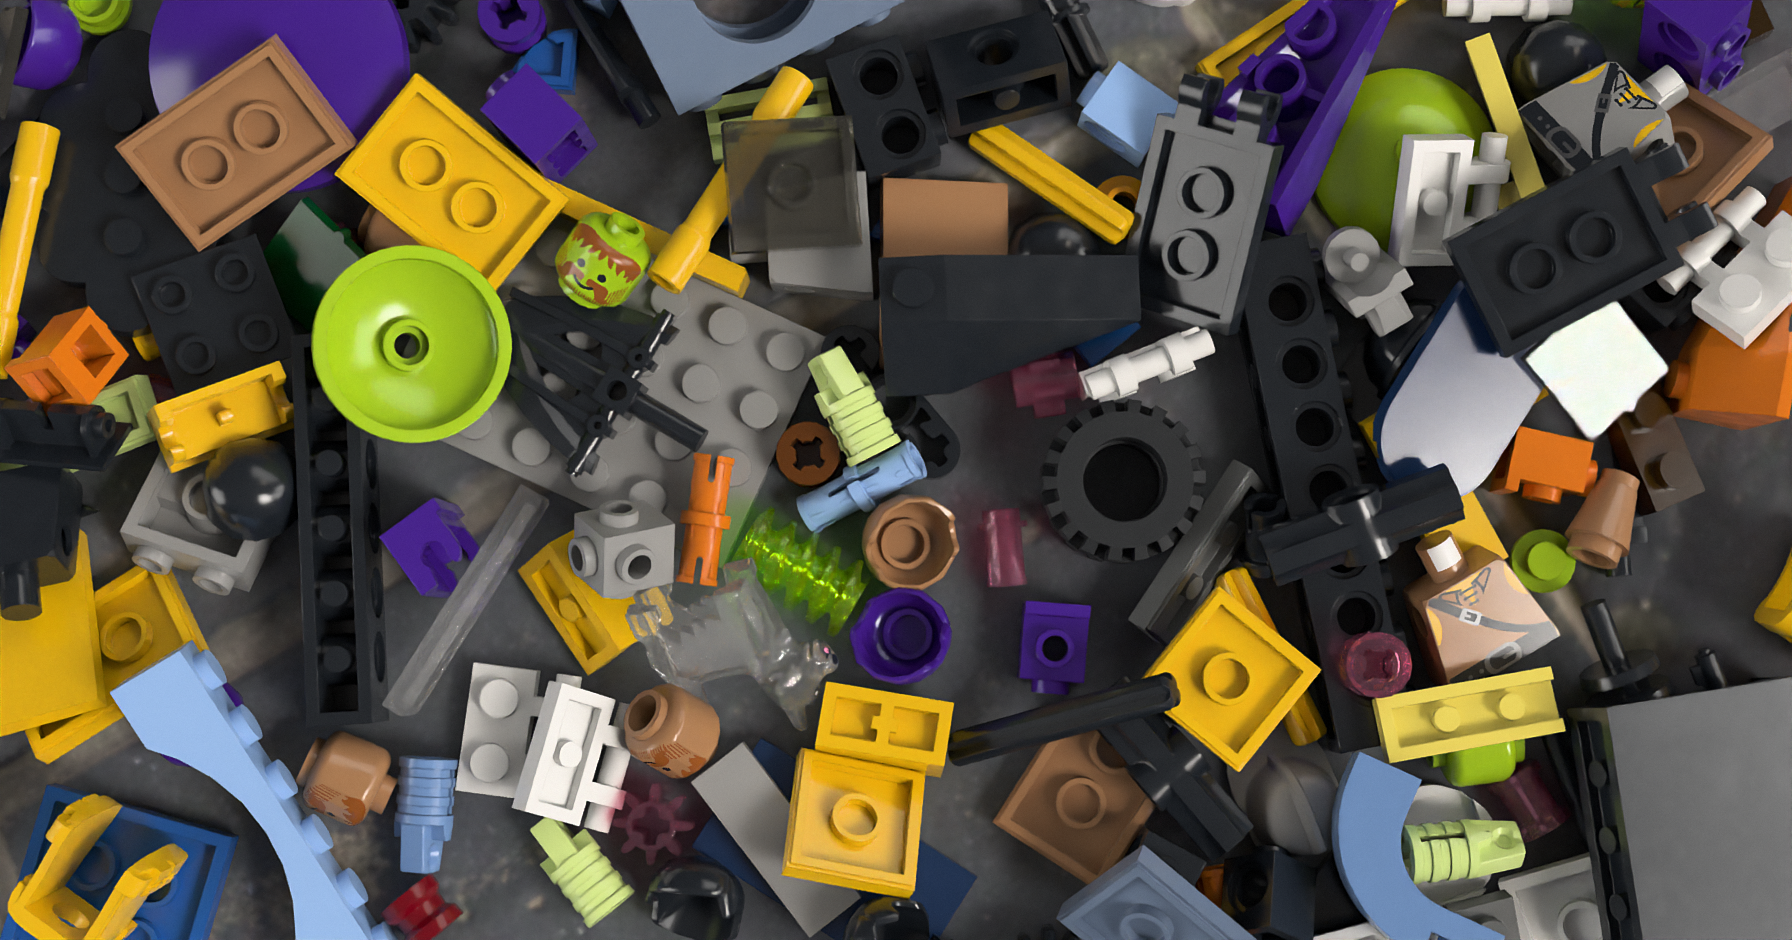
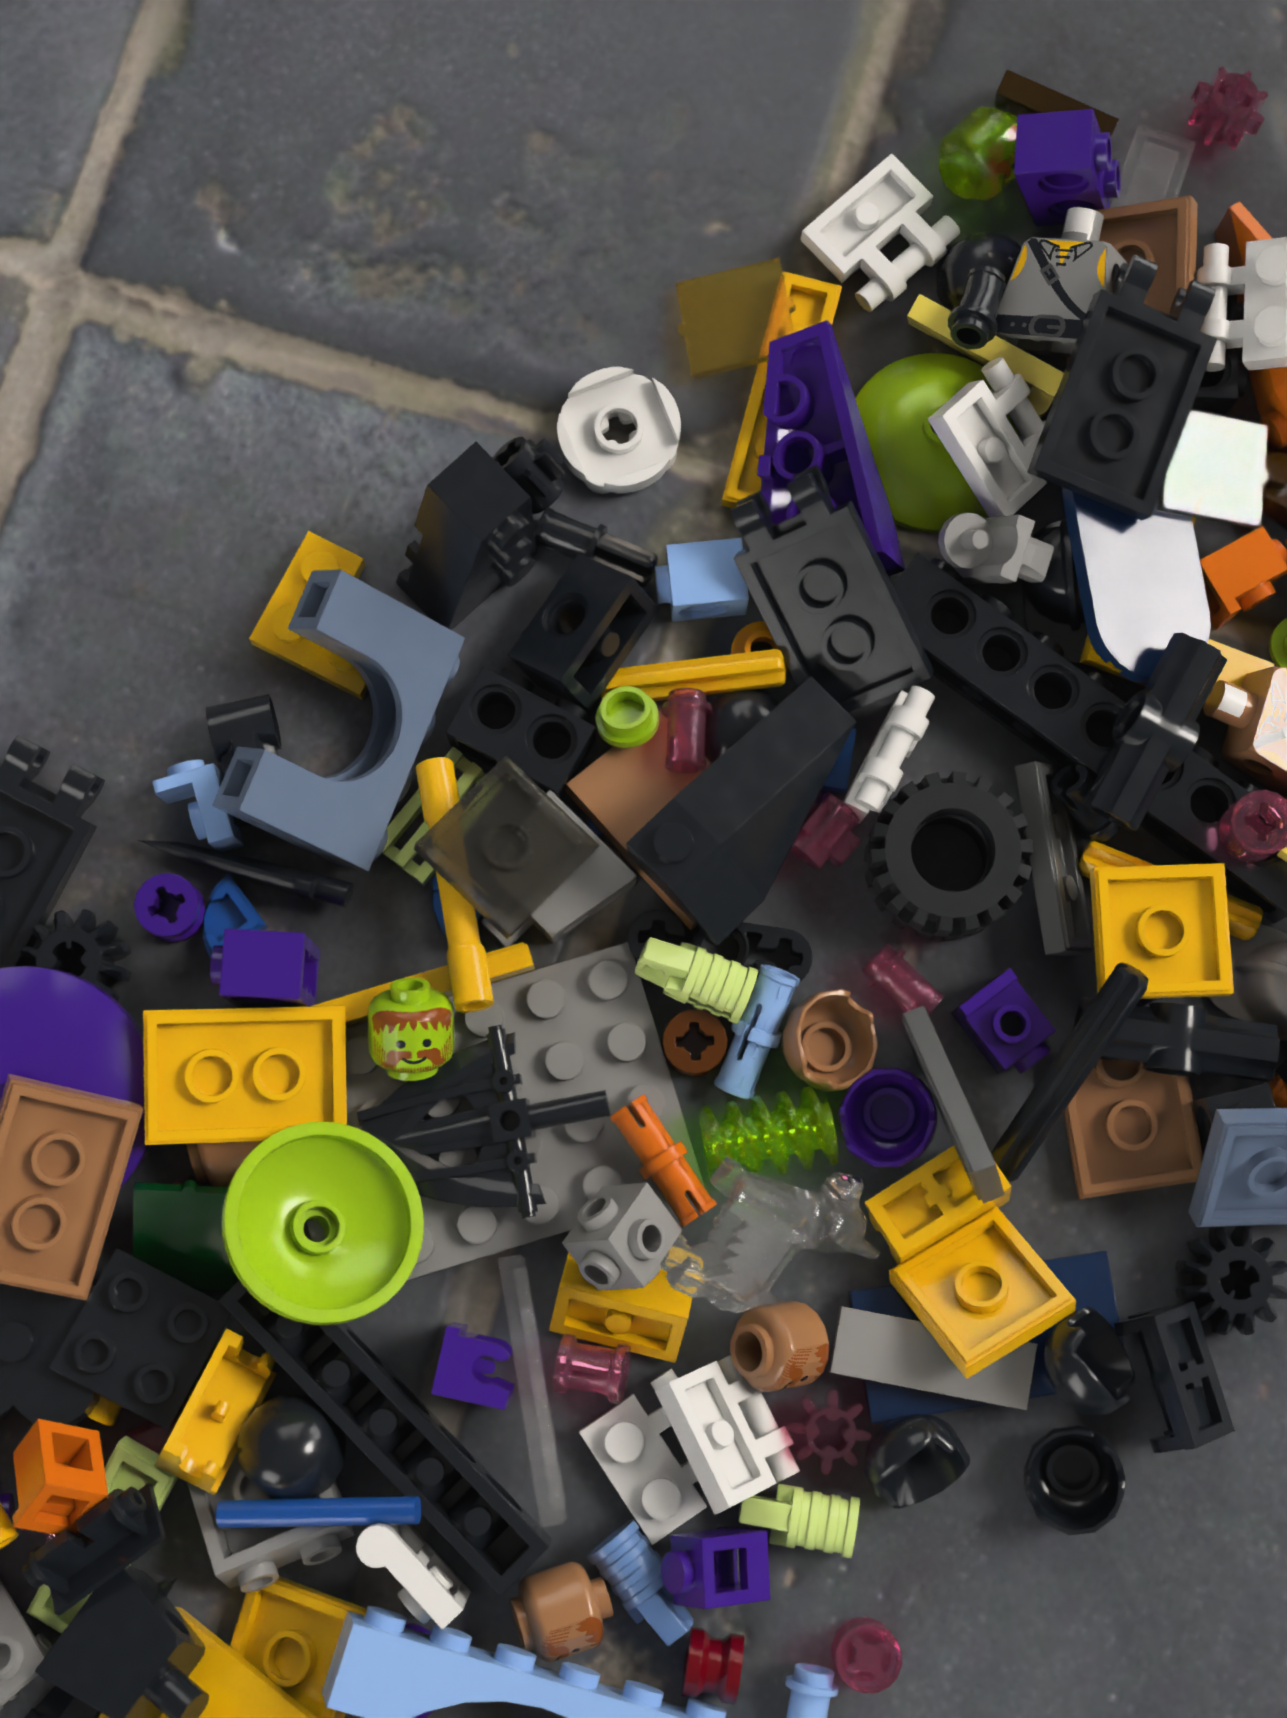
camera: 45 degrees left, 5 degrees down
none -> blue bar [216,1496,421,1528]
none -> white plate [356,1523,471,1630]
none -> clear pink bush [553,1333,631,1405]
none -> lime plate [595,686,659,748]
none -> clear pink pin [661,688,712,774]
none -> dark purple brick [661,1526,771,1609]
none -> dark grey tile [902,1005,1005,1203]
none -> black pin [948,265,1007,349]

